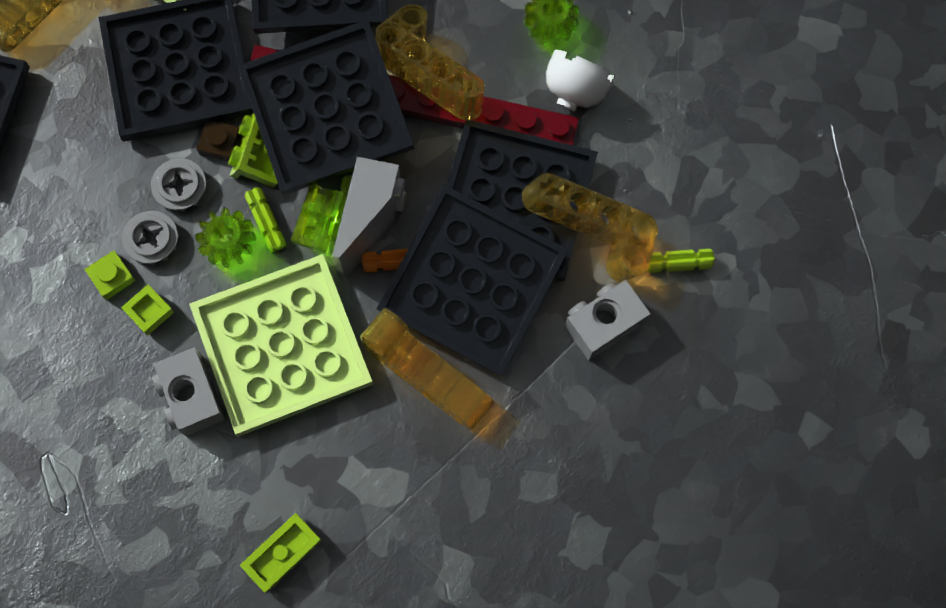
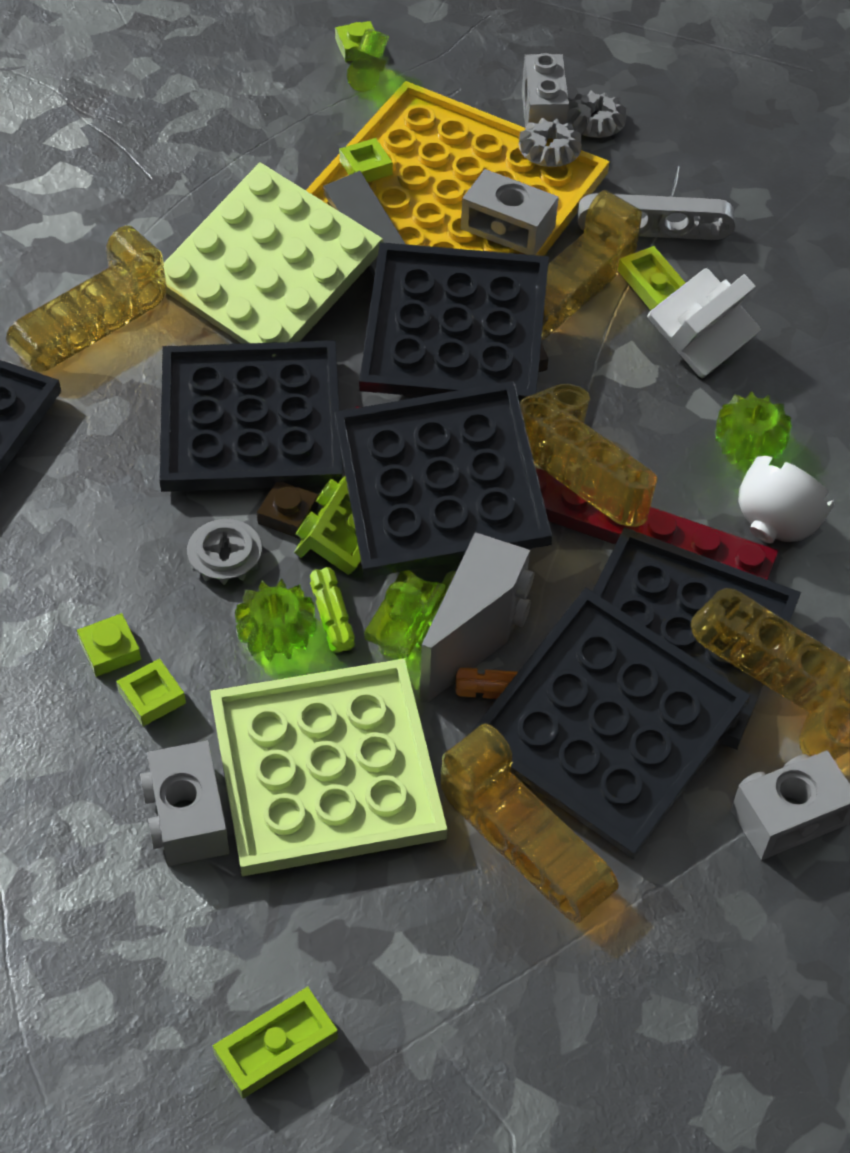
camera: 10 degrees right, 20 degrees down
light grey gear [122,211,179,265] -> none

